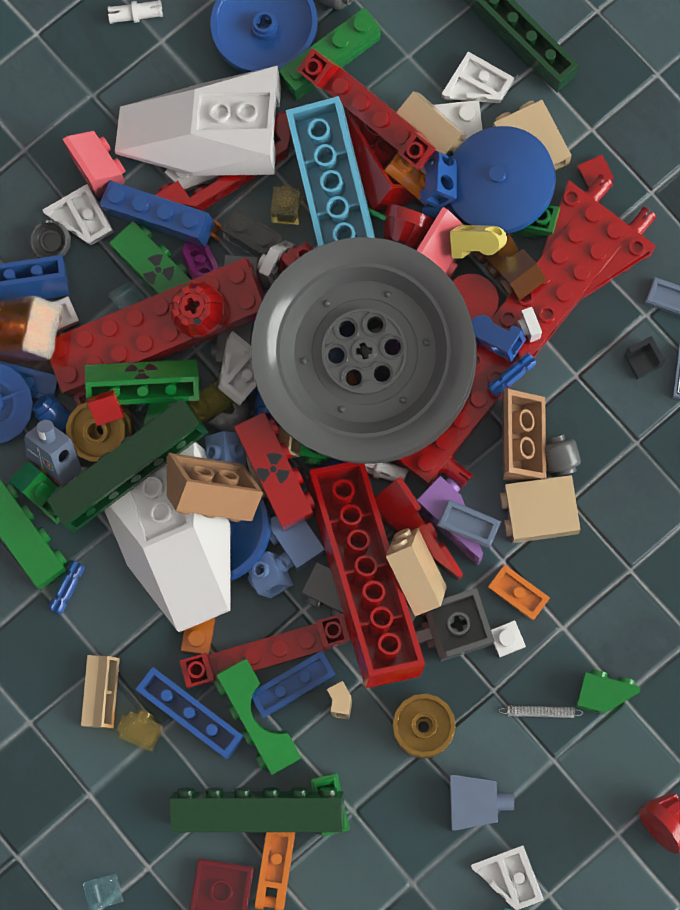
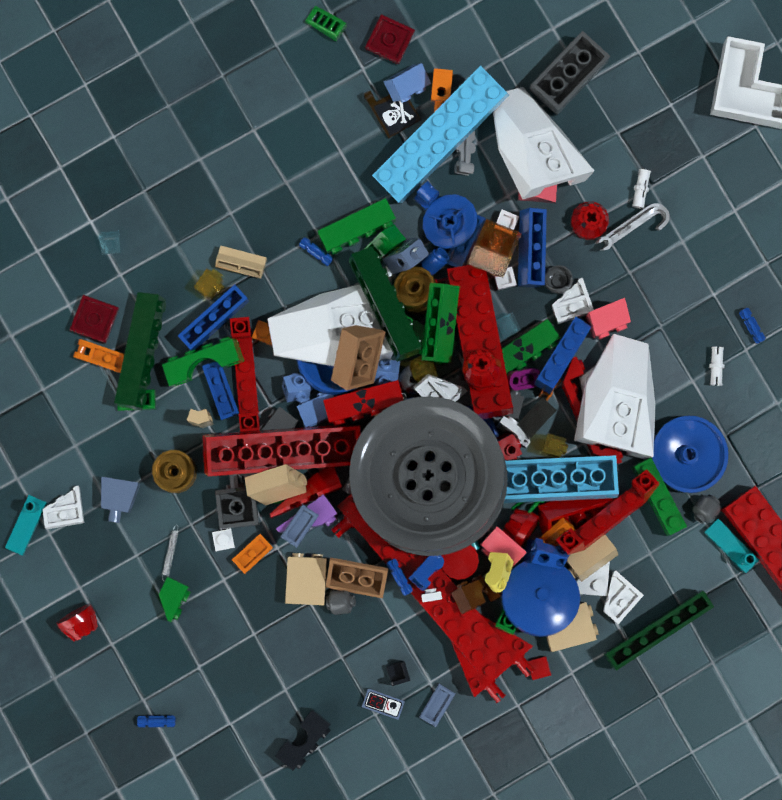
camera: 90 degrees right, 5 degrees up
red tile [87,390,124,426] -> none

